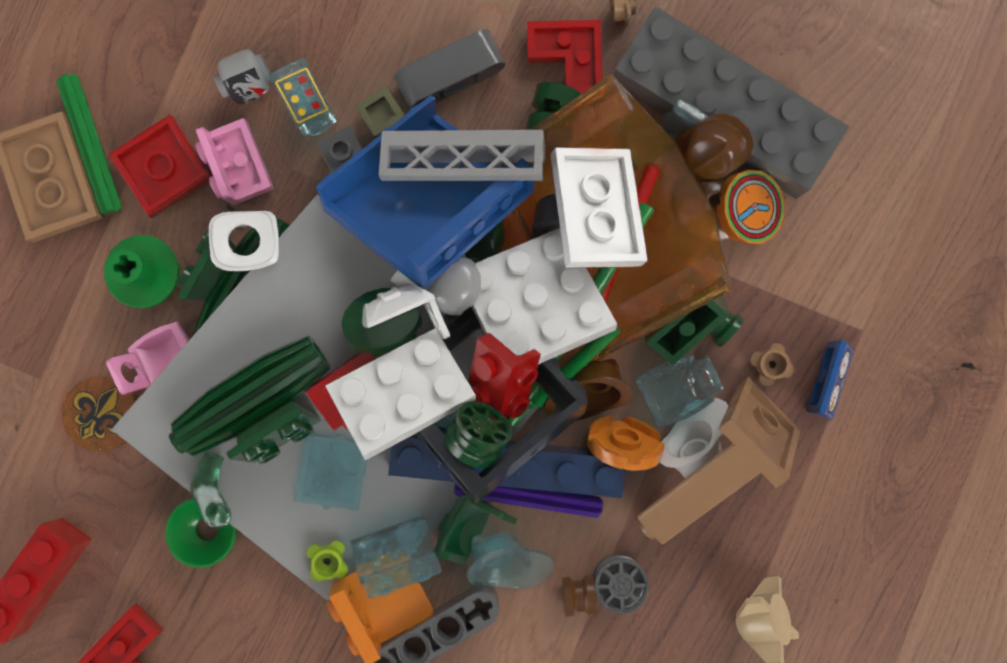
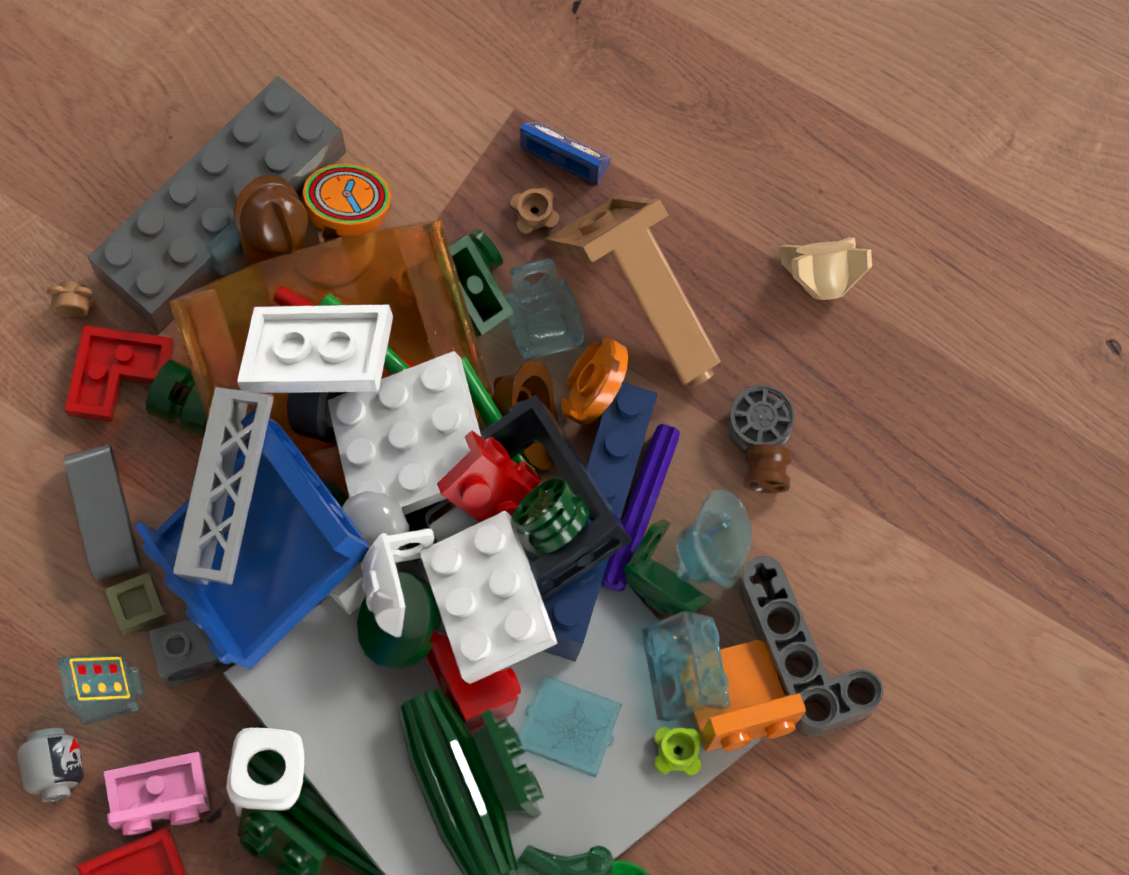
camera: 80 degrees left, 15 degrees down
white piece [659,398,728,479] -> none

